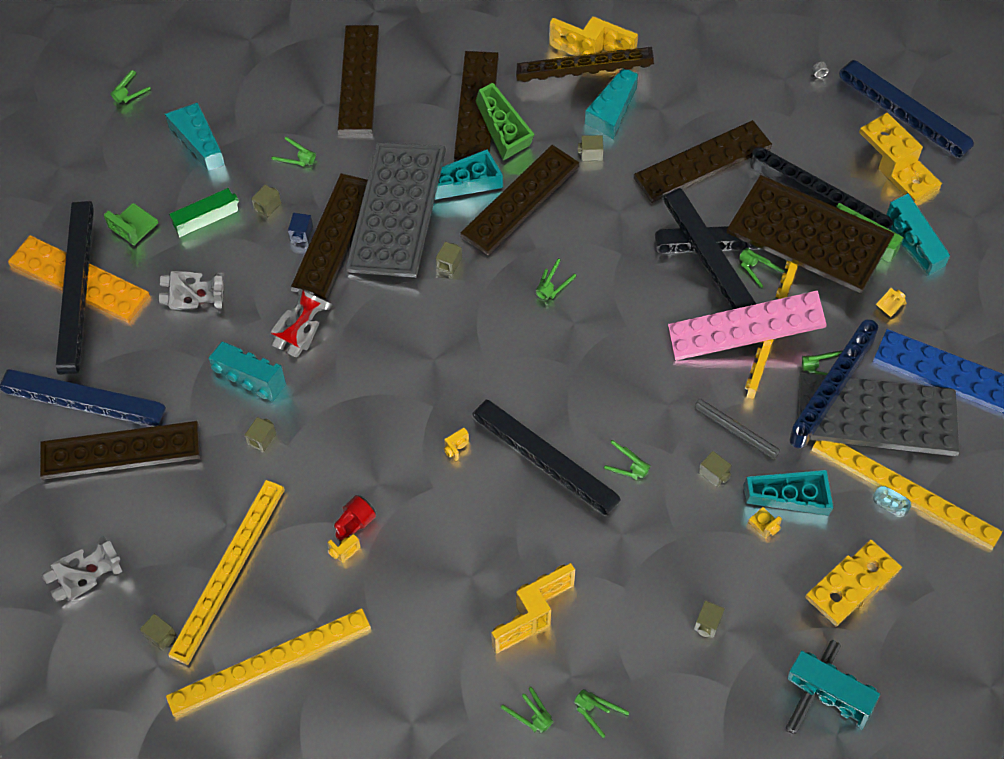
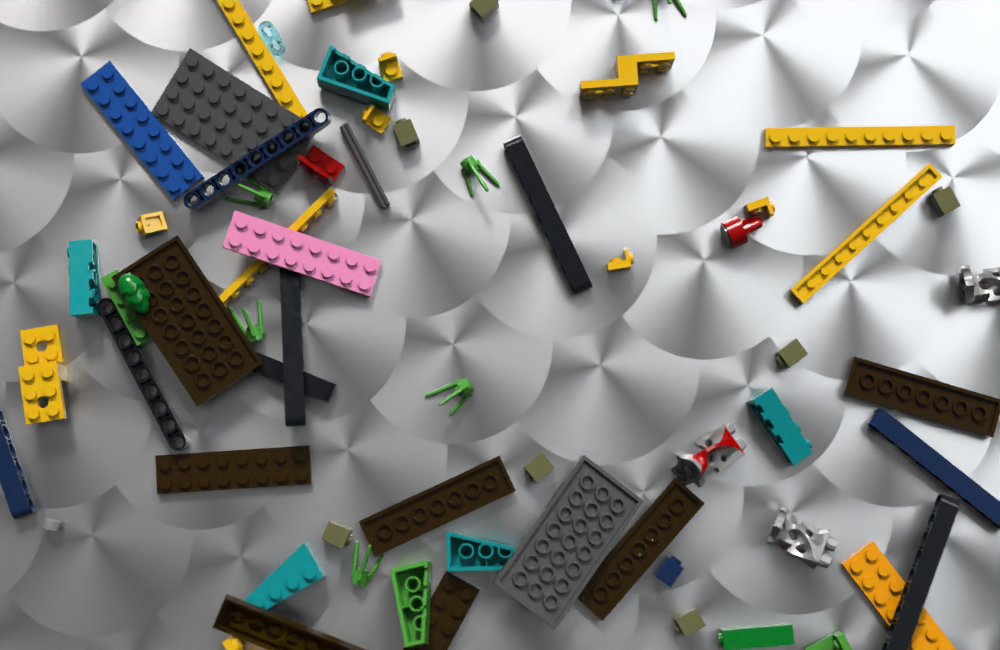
camera: 155 degrees left, 25 degrees up
none -> green arm [118,273,150,314]
none -> red bracket [297,145,345,185]
none -> bright green plant [350,541,384,587]
none -> yellow bracket [361,104,392,135]

